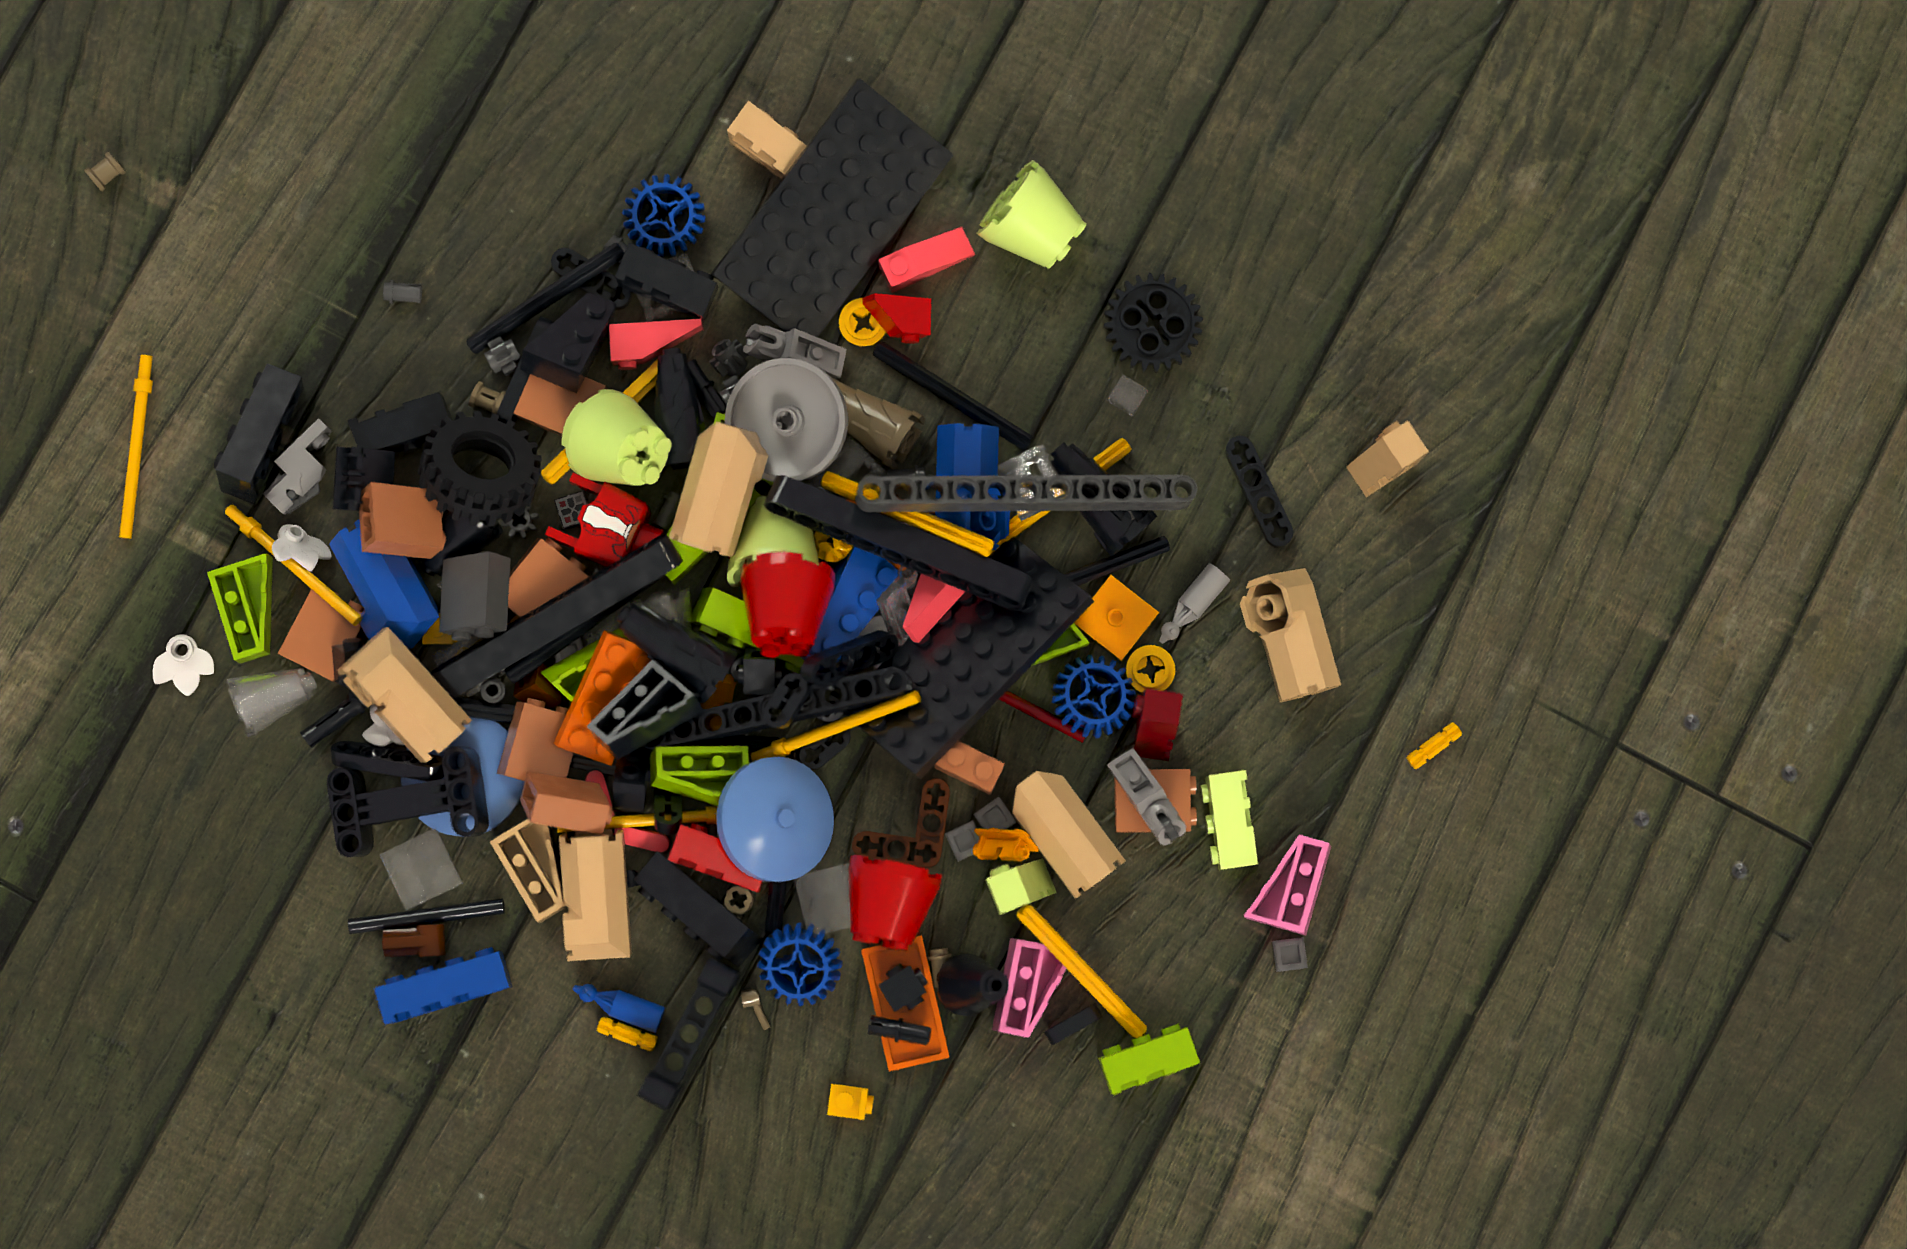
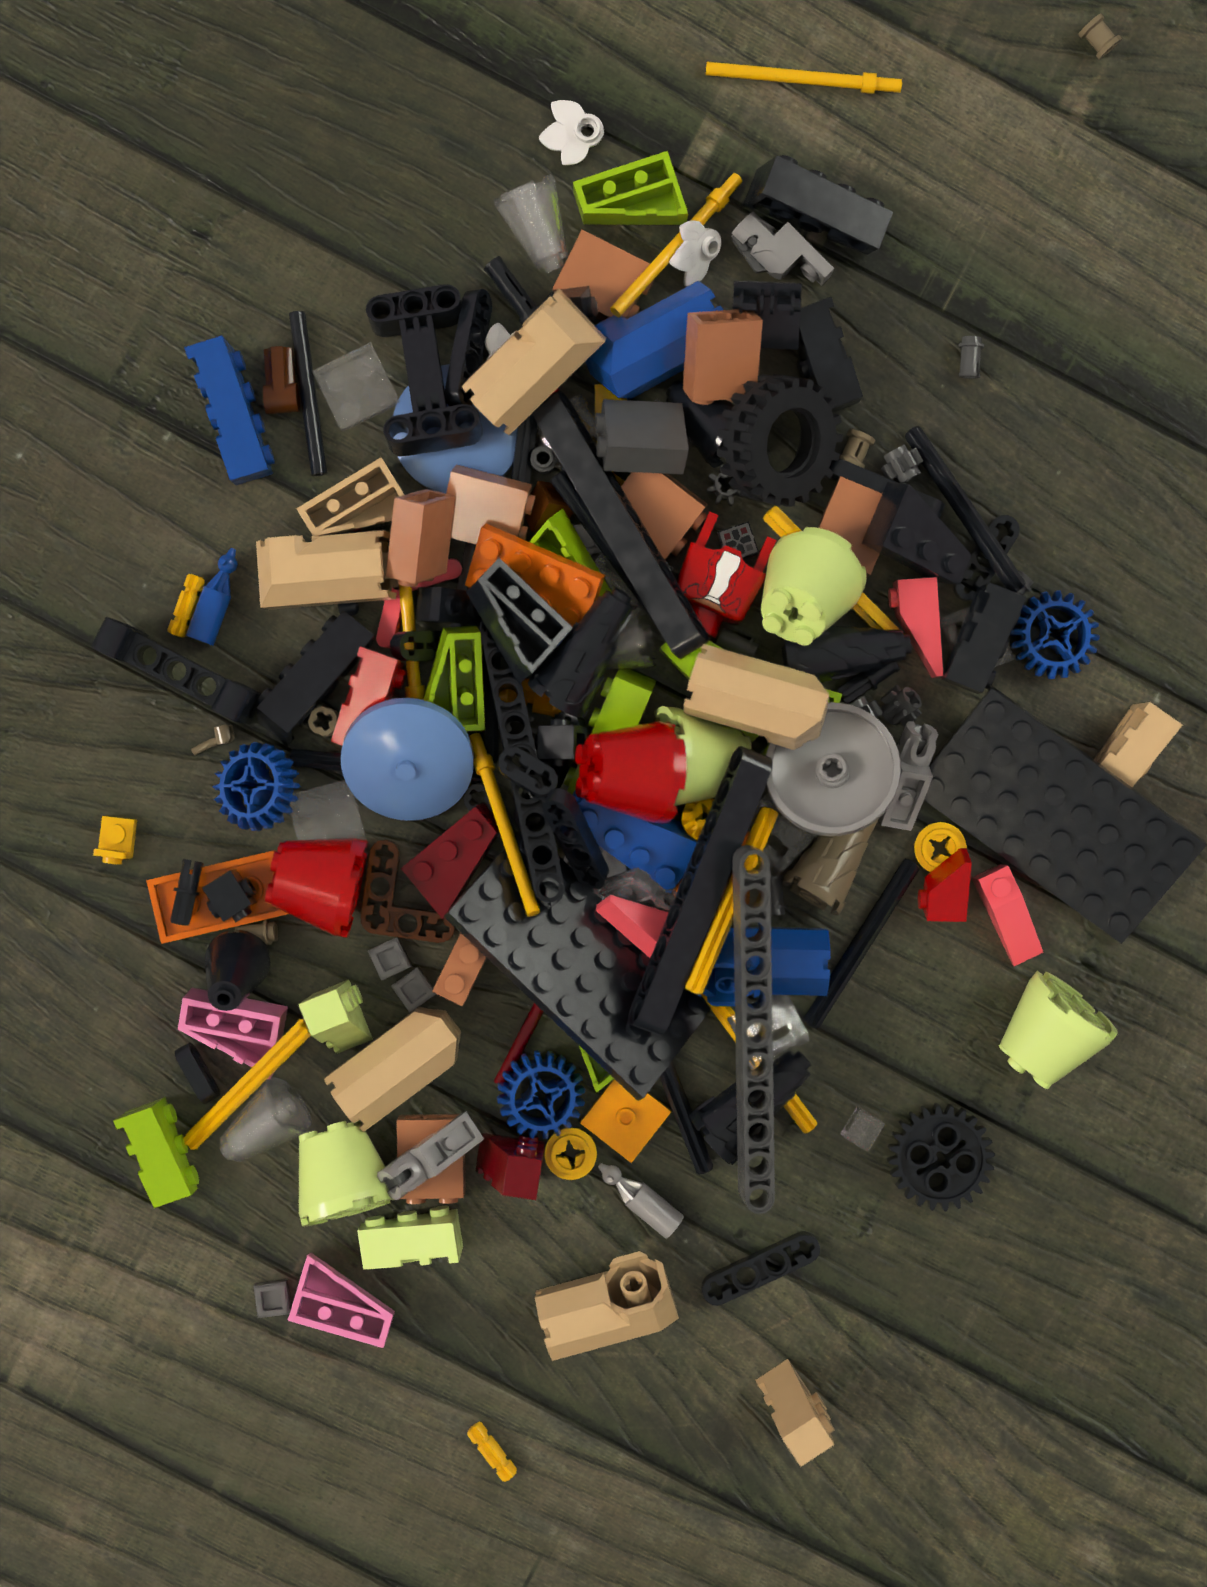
camera: 95 degrees right, 5 degrees up
light orange hinge [973,828,1039,862] -> none
none -> clear cone [220,1077,312,1162]
none -> yellowish green cone [298,1121,394,1227]
none -> dark red wedge [401,802,500,919]

